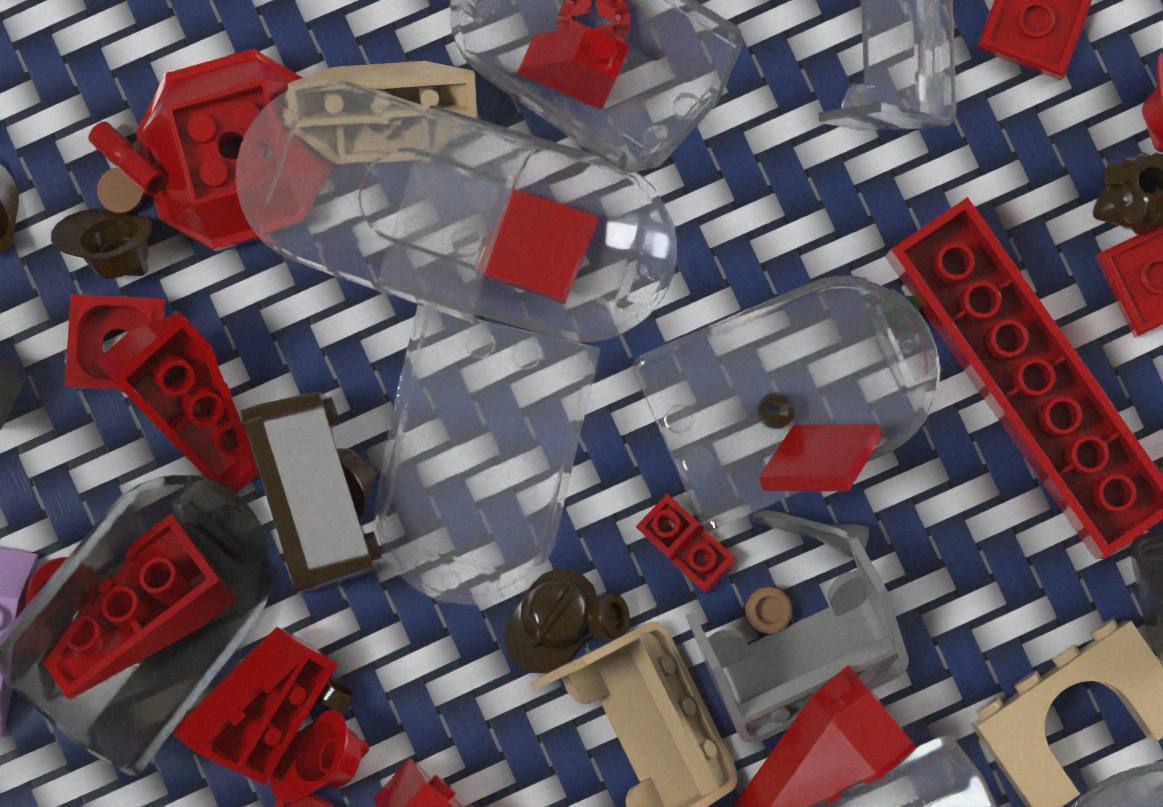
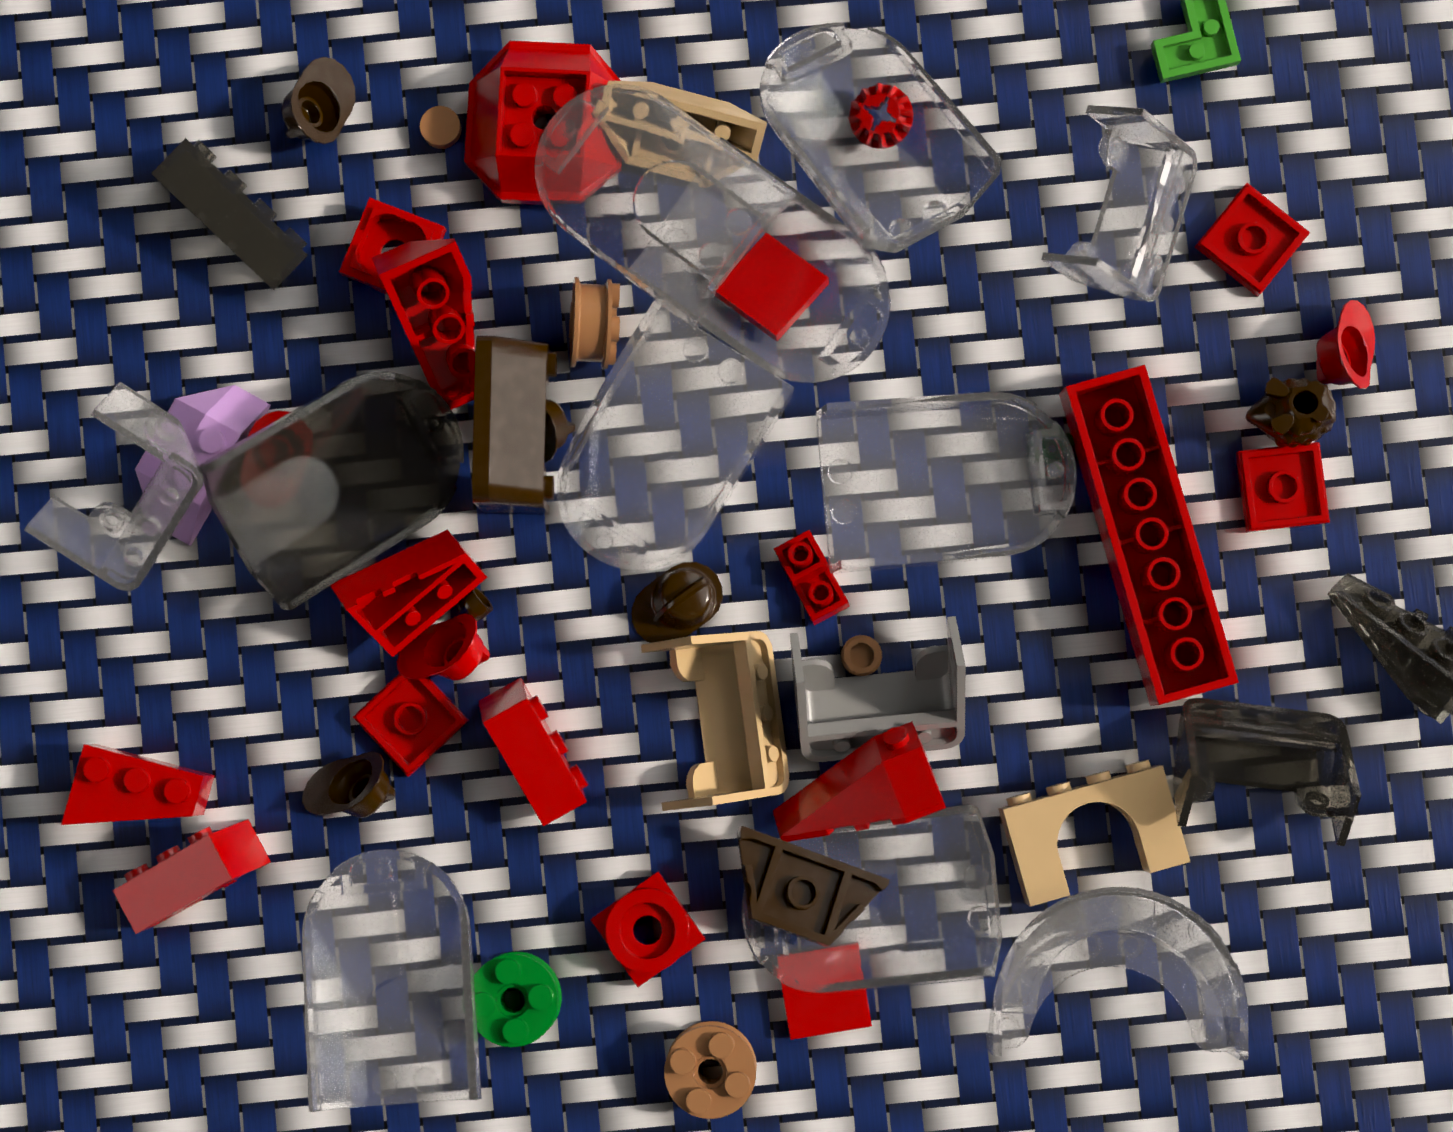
camera: 20 degrees right, 0 degrees up
red wedge [43,513,238,700] -> none
dark brown piece [51,209,153,279] -> none
red piece [88,121,167,196] -> none
red slope [517,26,630,110] -> none
dark brown tile [587,593,630,640] -> none
dark grey piece [752,510,869,557] -> none
dark brown hinge [757,392,795,429] -> none
red tile [759,424,882,492] -> none
none -> medium nougat wheel [569,277,620,369]

